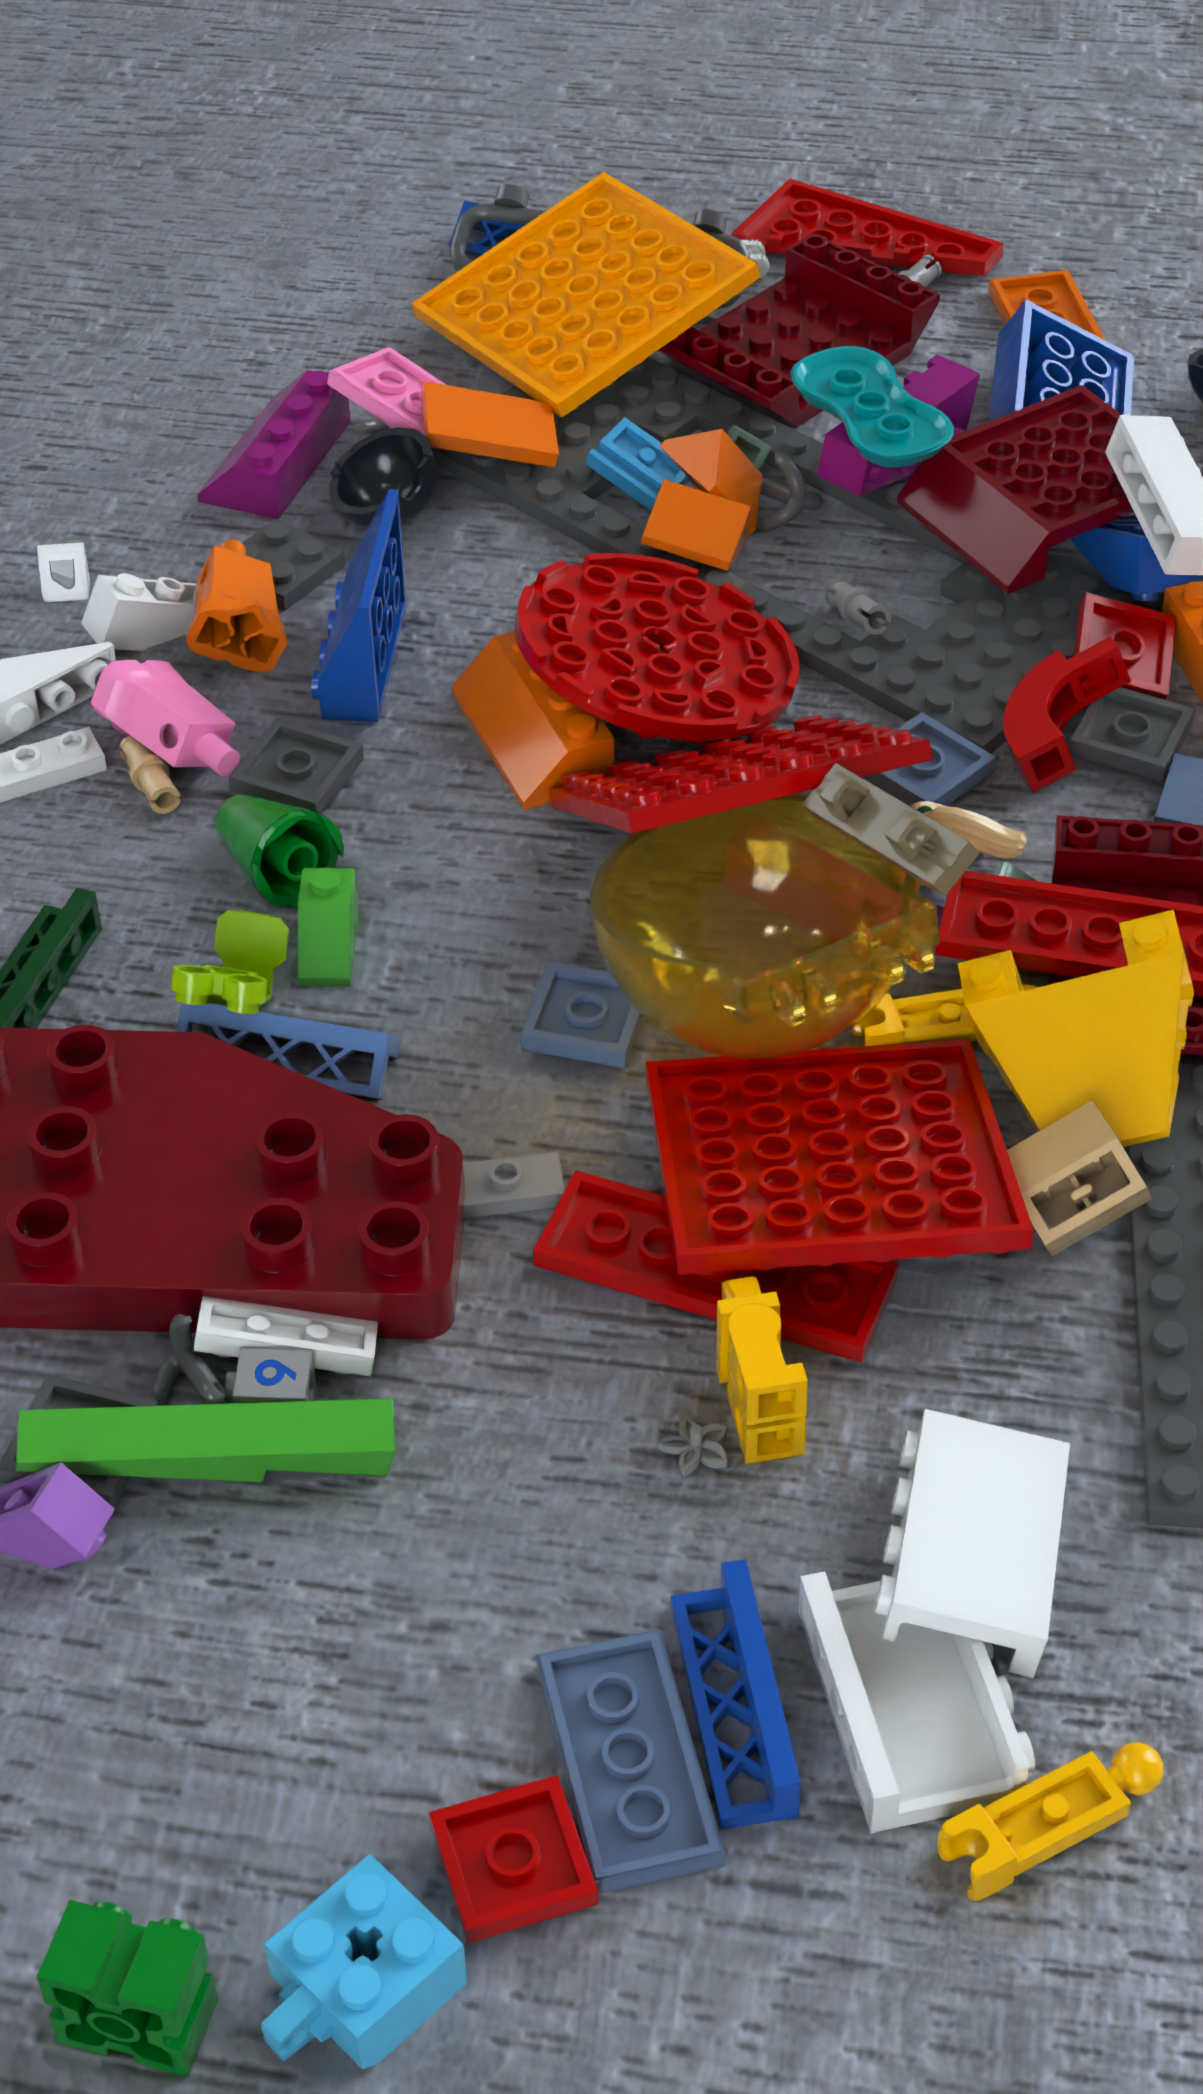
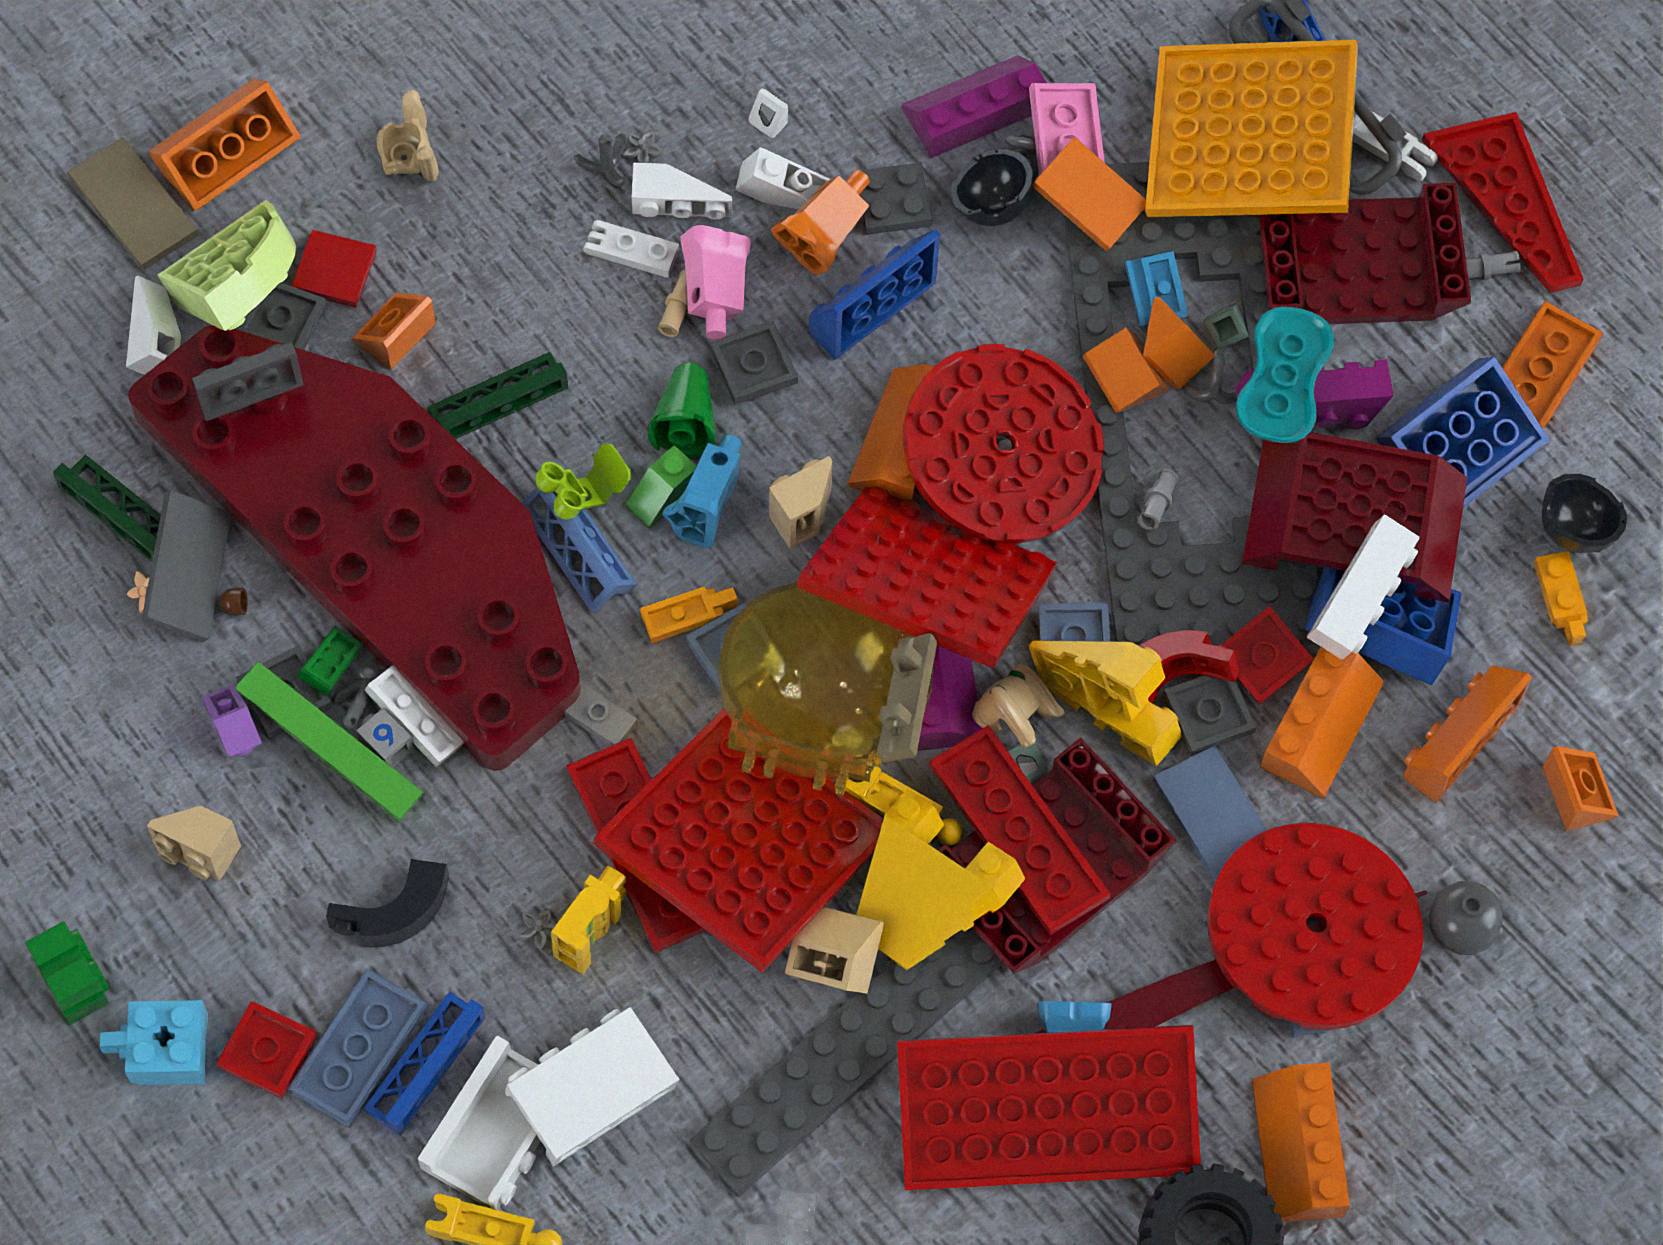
camera: 40 degrees right, 20 degrees up
none -> tan slope [147,805,241,882]
none -> green plate [297,625,364,696]
none -> black arch [326,859,449,948]
none -> light orange hinge [639,586,739,644]
none -> dark azure piece [662,434,742,548]
none -> tan slope [769,456,833,549]
none -> yellow wedge [1029,641,1182,767]

